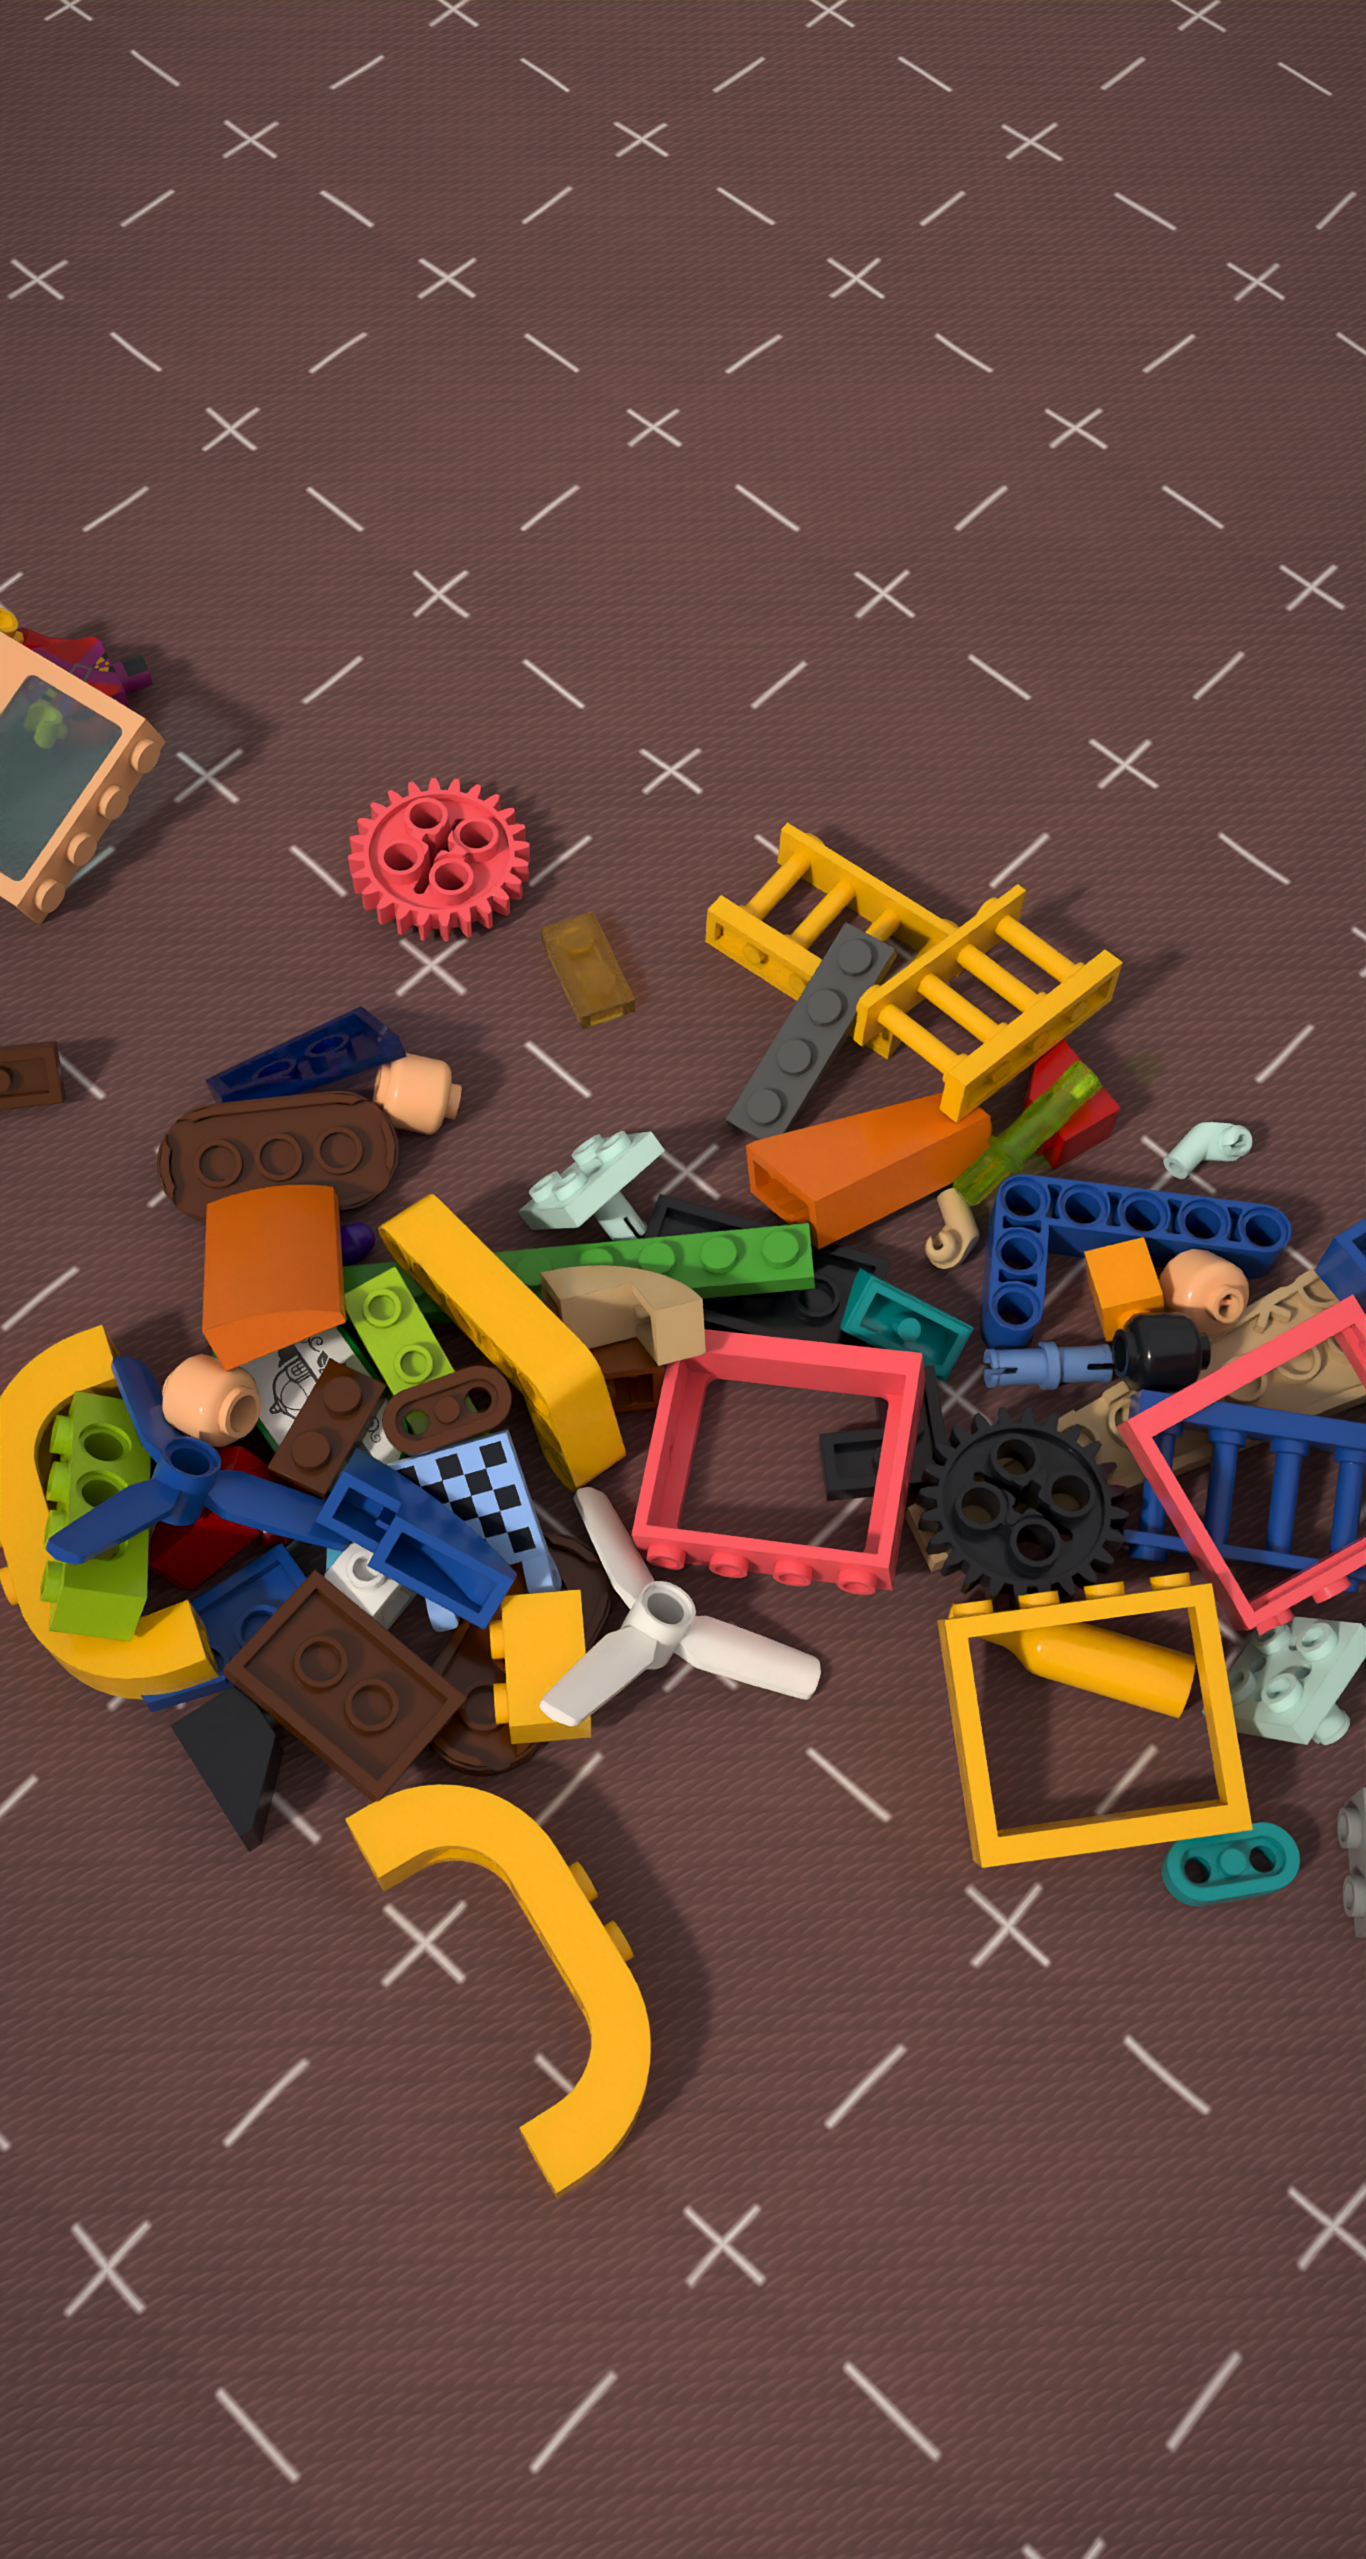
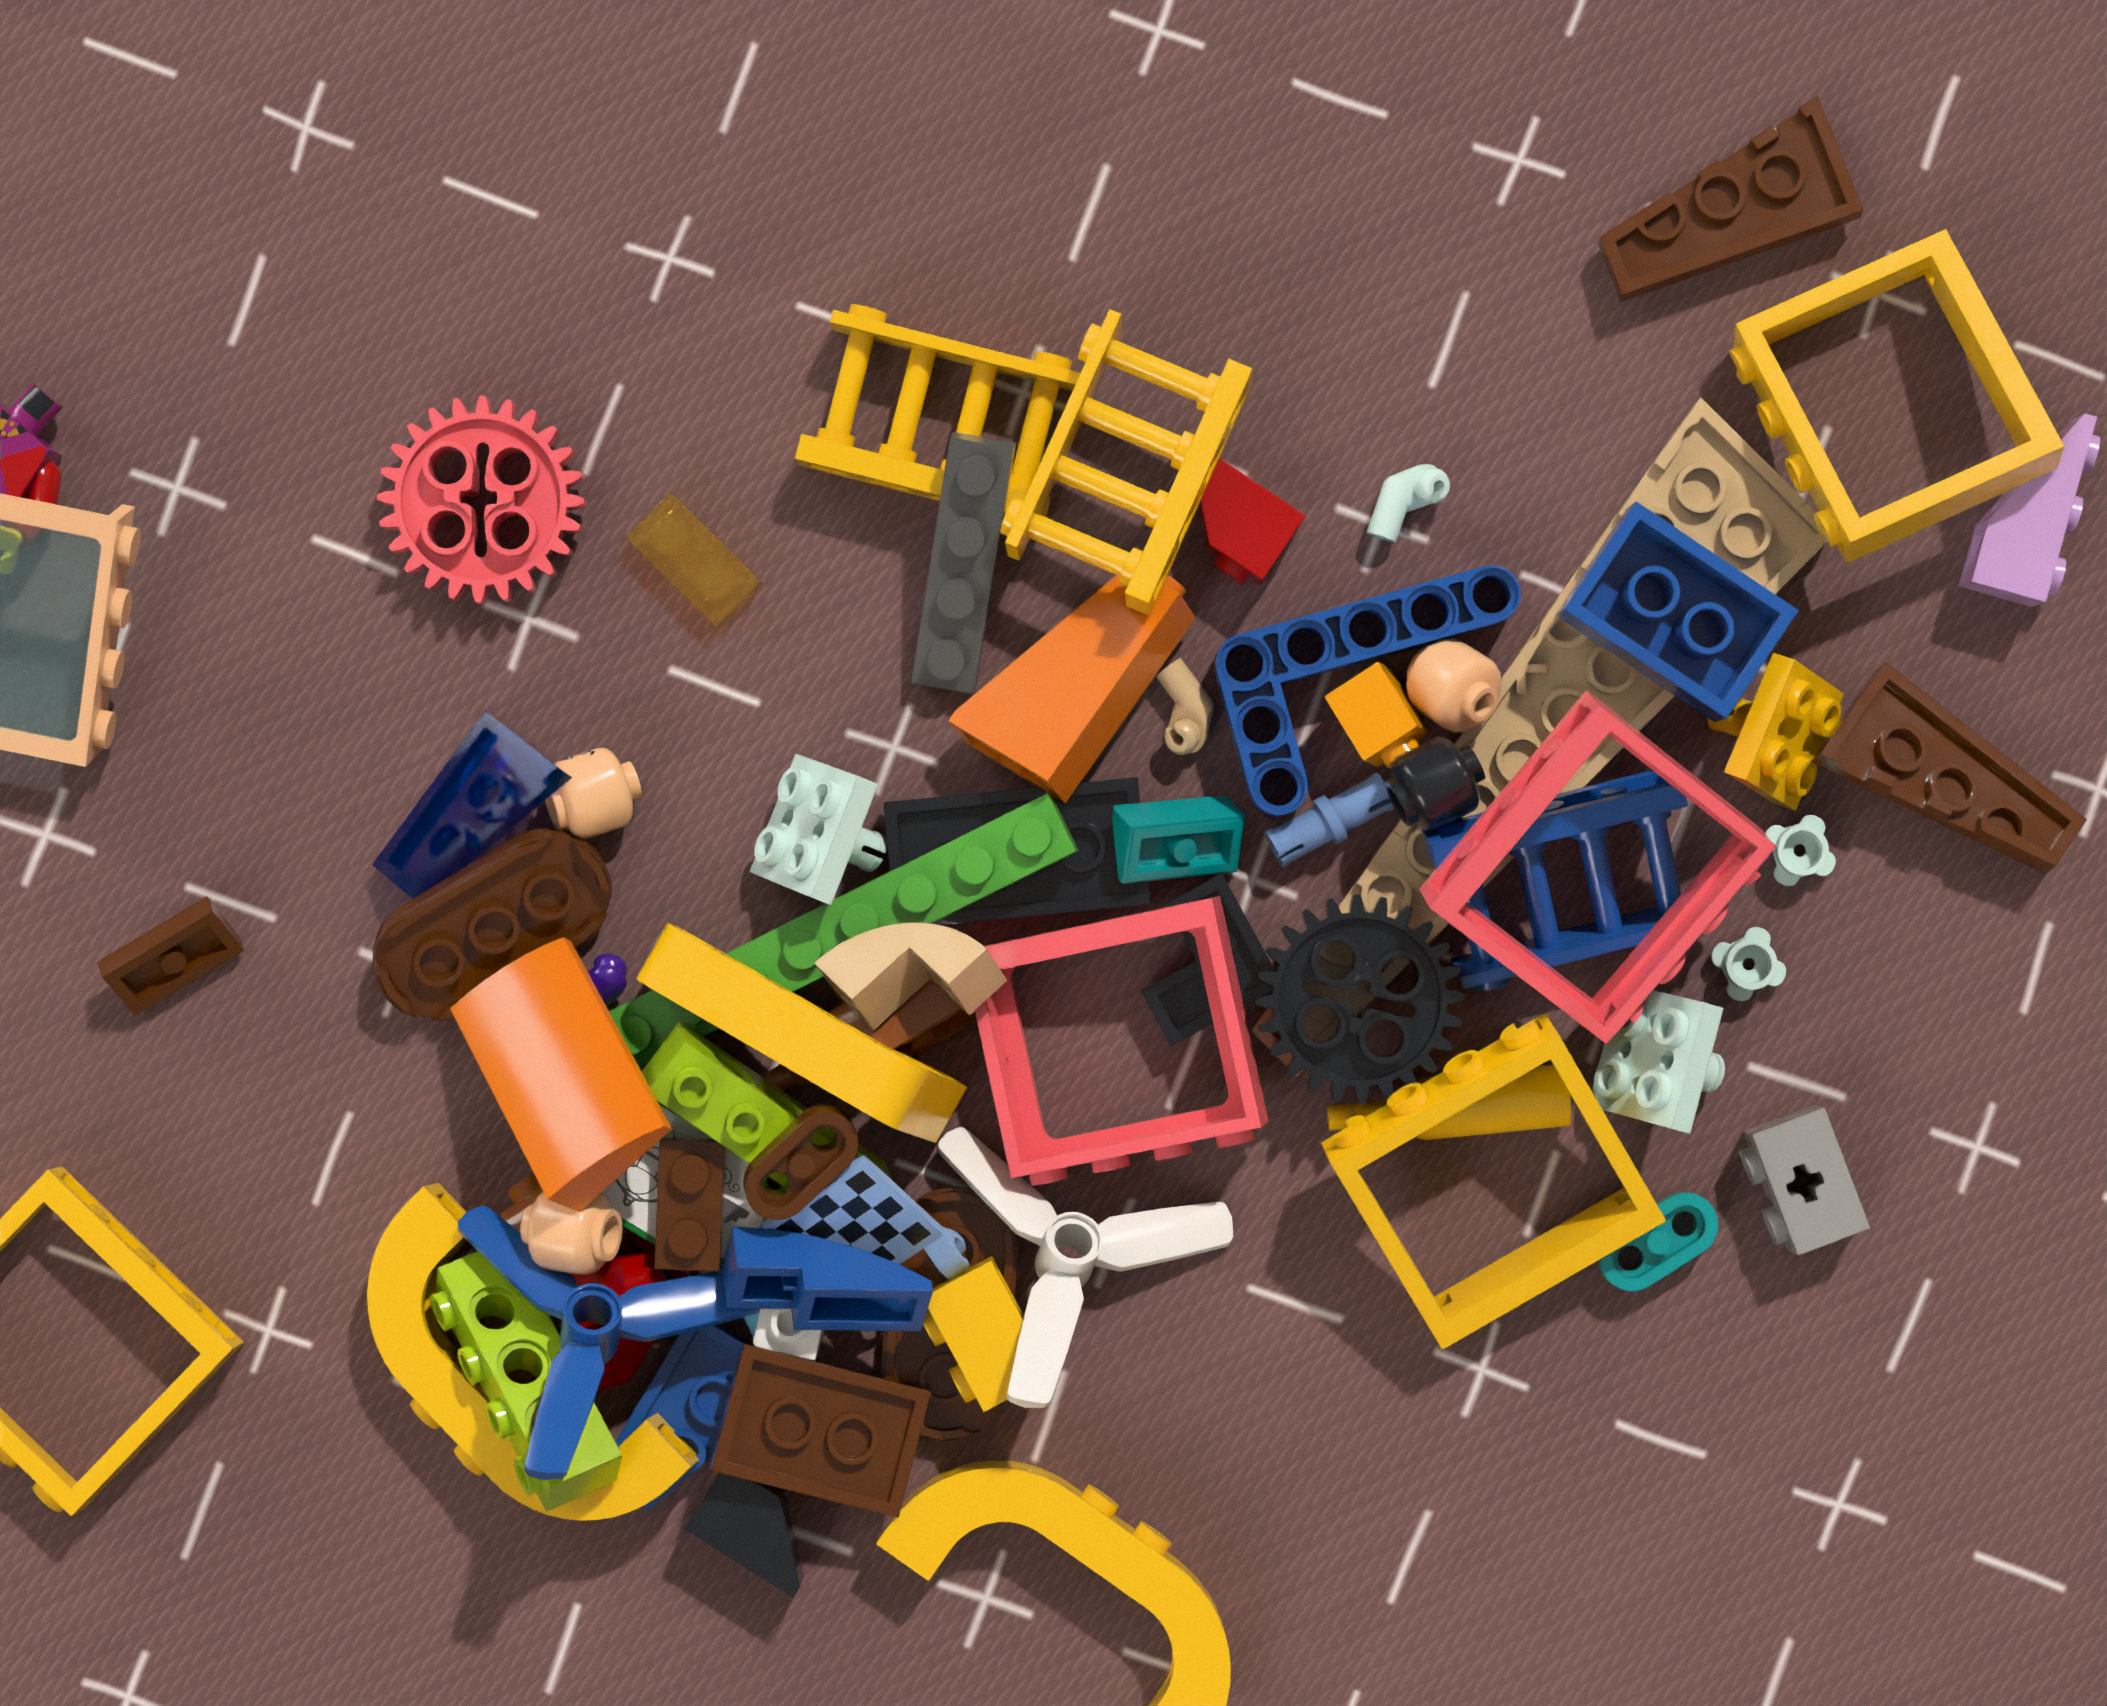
camera: 15 degrees left, 25 degrees up
clear neon green axle [953,1060,1103,1206] -> none

